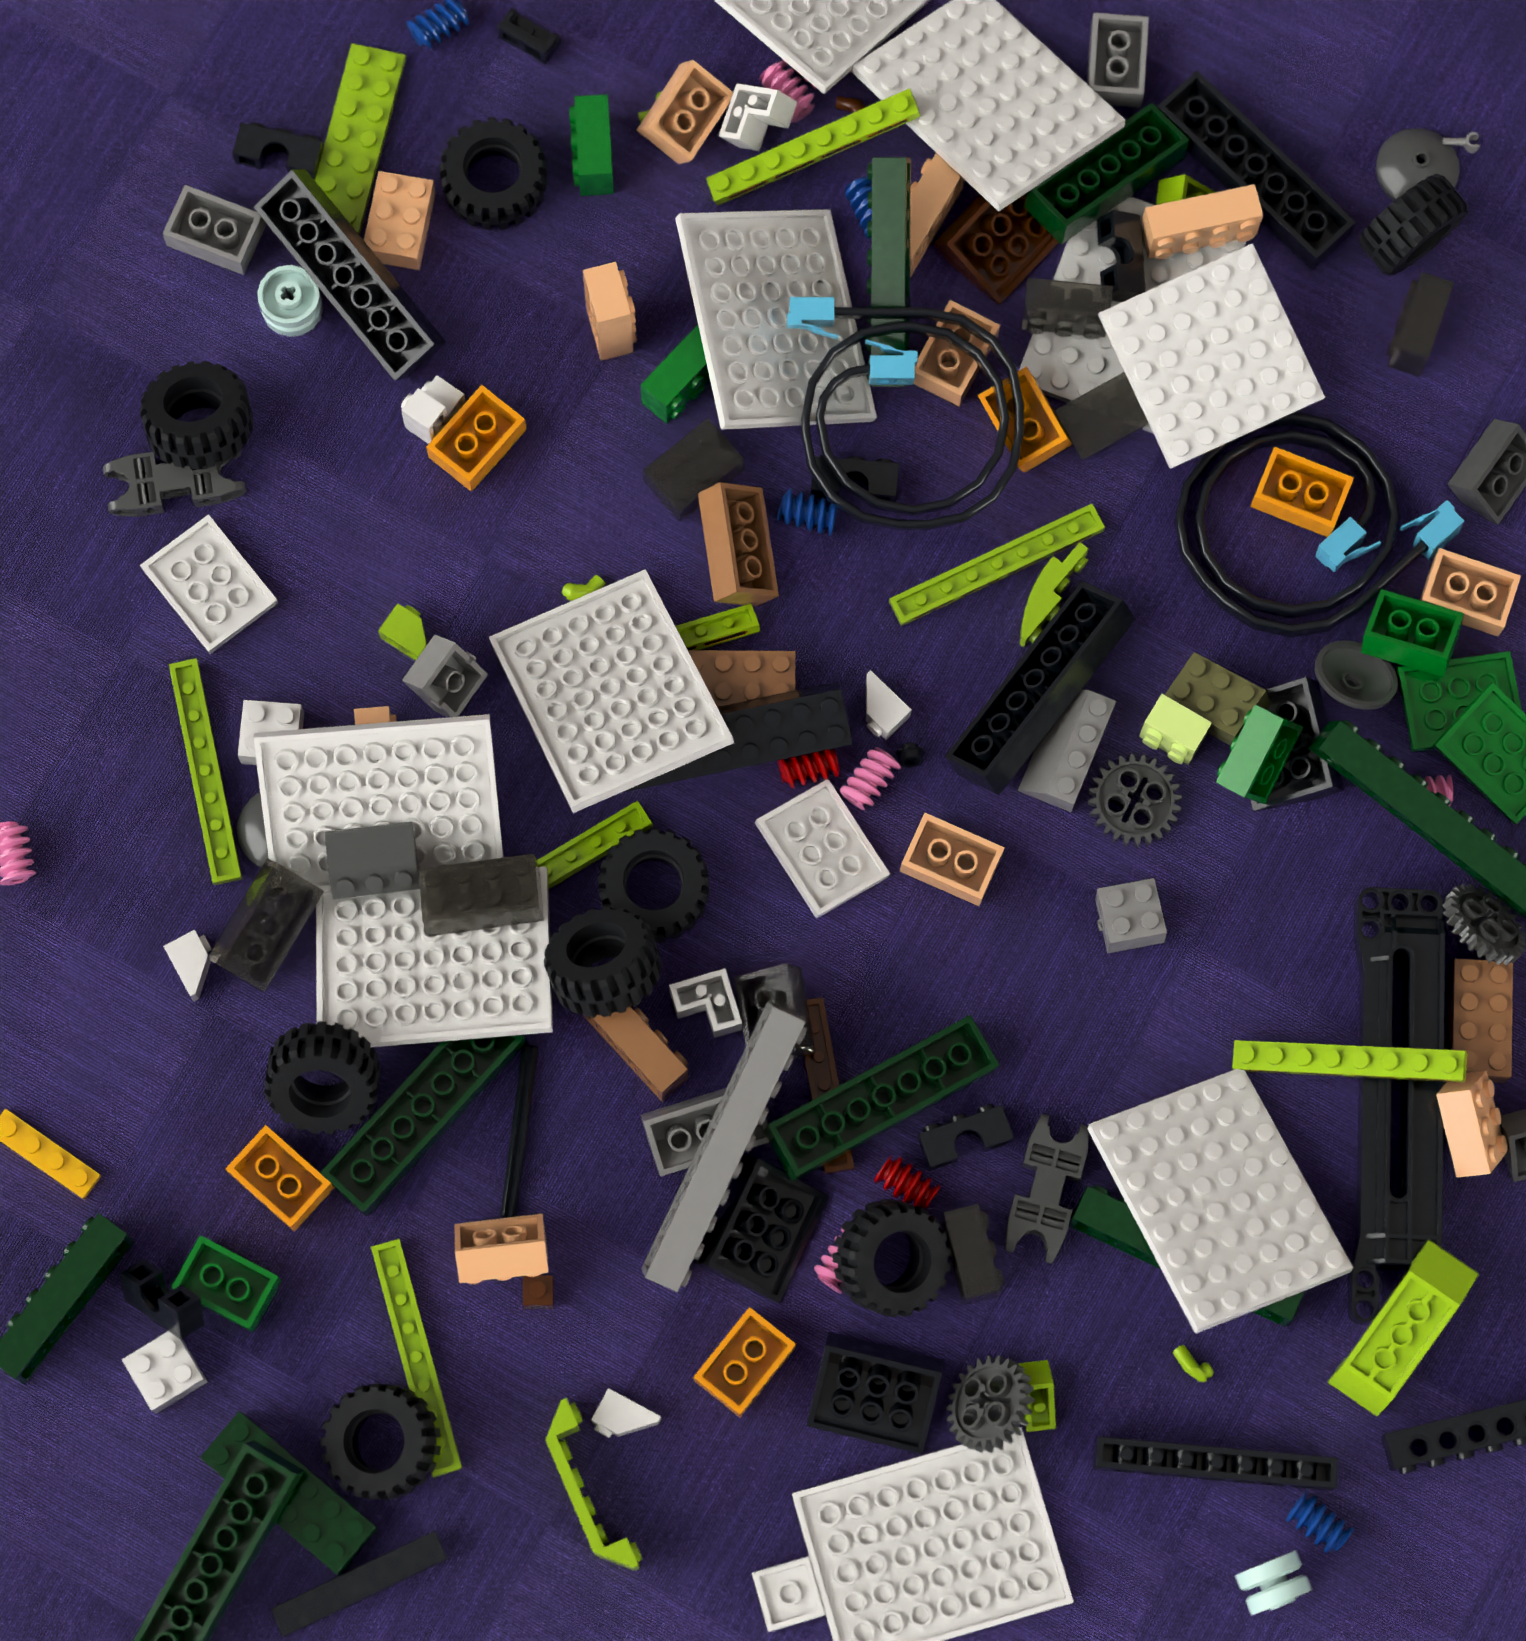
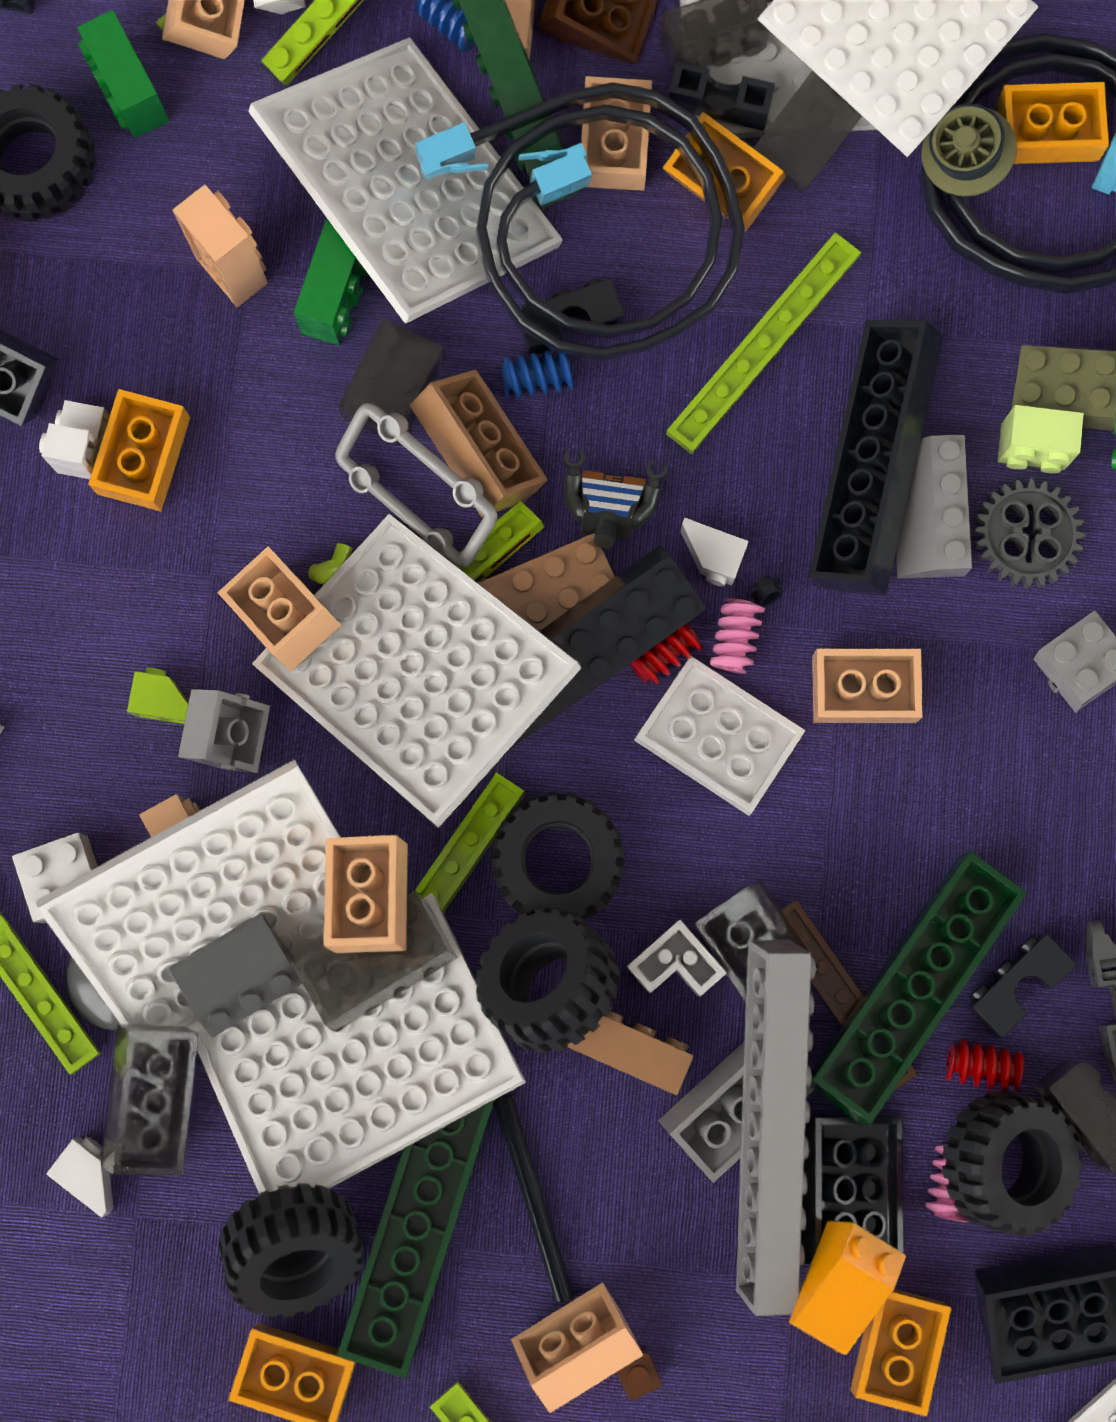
camera: 20 degrees left, 5 degrees up
lime slope [1020,542,1089,647] -> none
none -> light nougat brick [217,547,341,672]
none -> light nougat brick [324,835,408,953]
none -> light grey bar [335,403,497,568]
none -> pearl dark grey torso [563,449,668,548]
none -> black arch [669,61,776,131]
none -> light orange slope [789,1221,906,1355]
none -> olive piece [922,104,1017,196]

